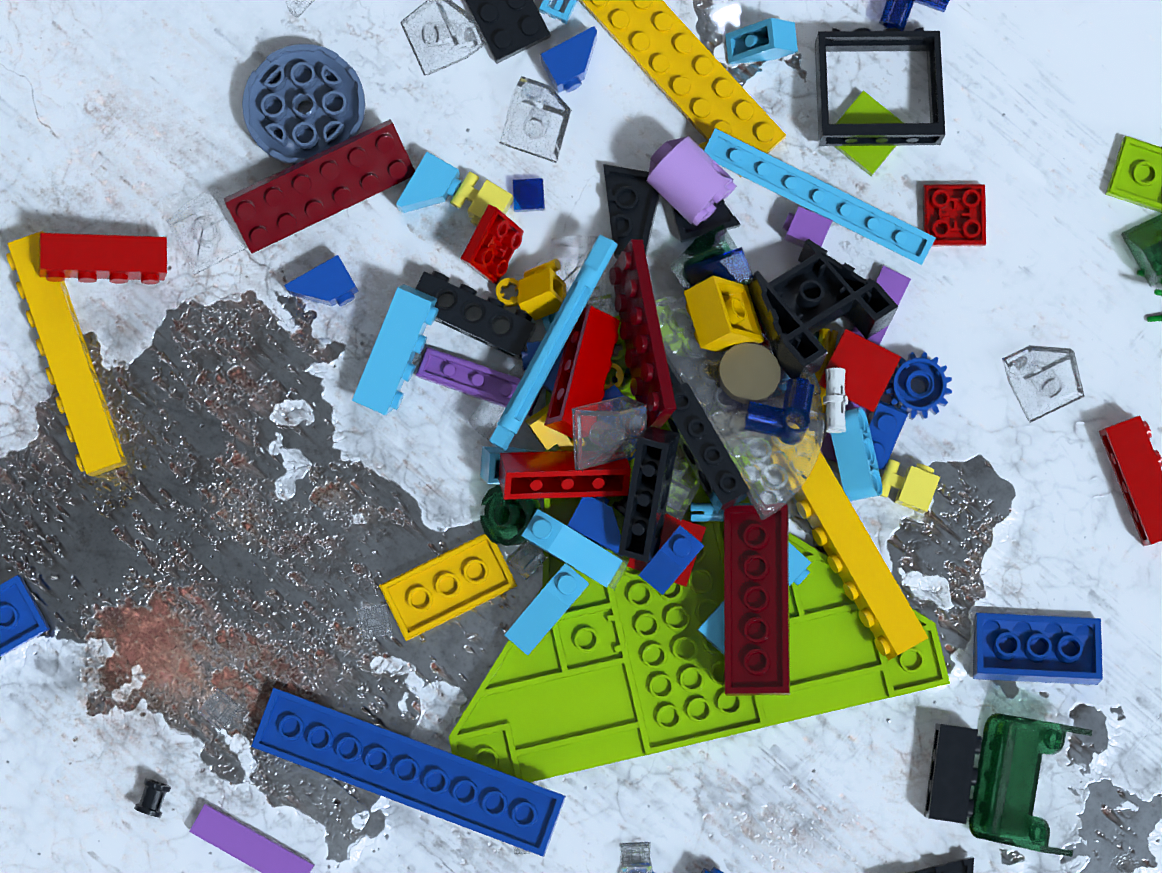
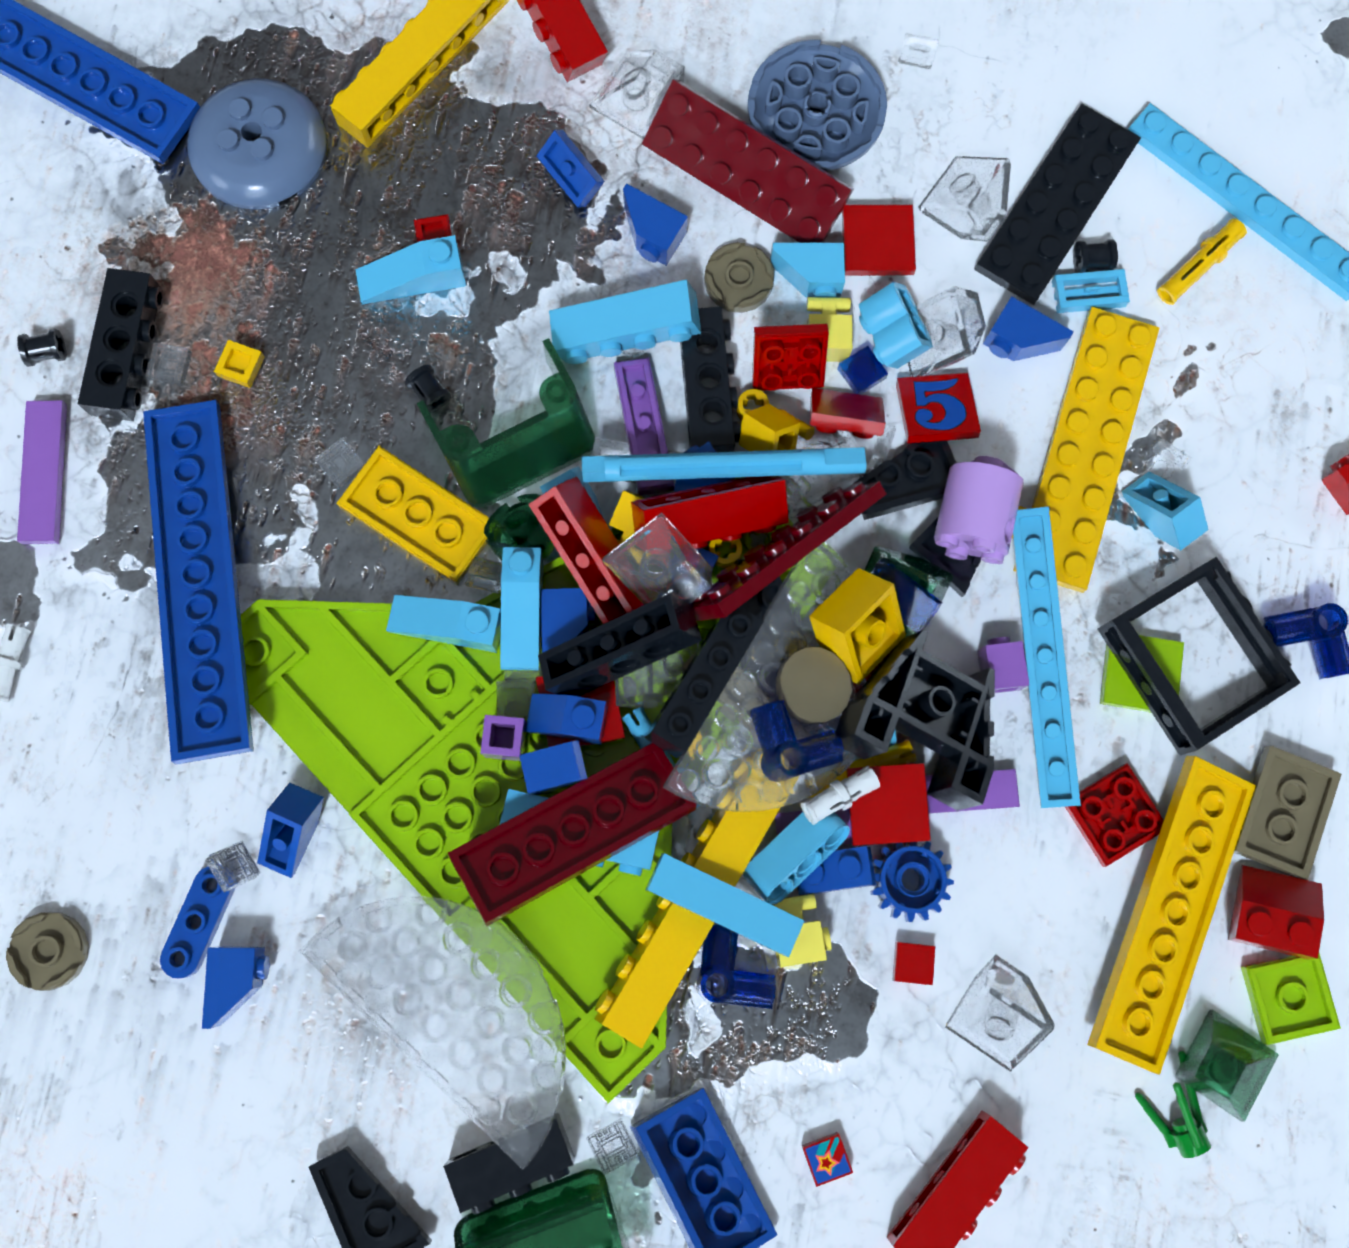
camera: 55 degrees right, 5 degrees down
none -> black brick [77,268,164,422]
none -> sand blue brick [187,78,328,210]
none -> yellow plate [214,340,265,388]
none -> blue slope [257,782,324,878]
none -> clear plate [299,896,566,1170]
none -> medium azure slope [355,235,466,305]
none -> black bush [404,365,451,413]
none -> red tile [414,214,452,242]
none -> clear green windscreen [417,338,596,508]
none -> medium lavender brick [480,715,527,761]
none -> clear tile [496,679,536,719]
none -> blue slope [519,740,588,795]
none -> blue plate [536,130,605,208]
none -> clear tile [586,1118,639,1175]
none -> medium azure tile [645,853,804,957]
none -> clear blue piece [696,924,776,1009]
none -> dark tan tile [704,242,774,313]
none -> tile [801,1132,853,1187]
none -> red tile [810,388,886,439]
none -> red tile [842,205,916,276]
none -> medium azure brick [859,281,933,369]
none -> clear tile [868,423,897,468]
none -> red tile [892,942,936,985]
none -> red tile [896,373,981,444]
none -> yellow plate [1087,756,1256,1075]
none -> red slope [1228,865,1325,959]
none -> dark tan plate [1234,745,1342,880]

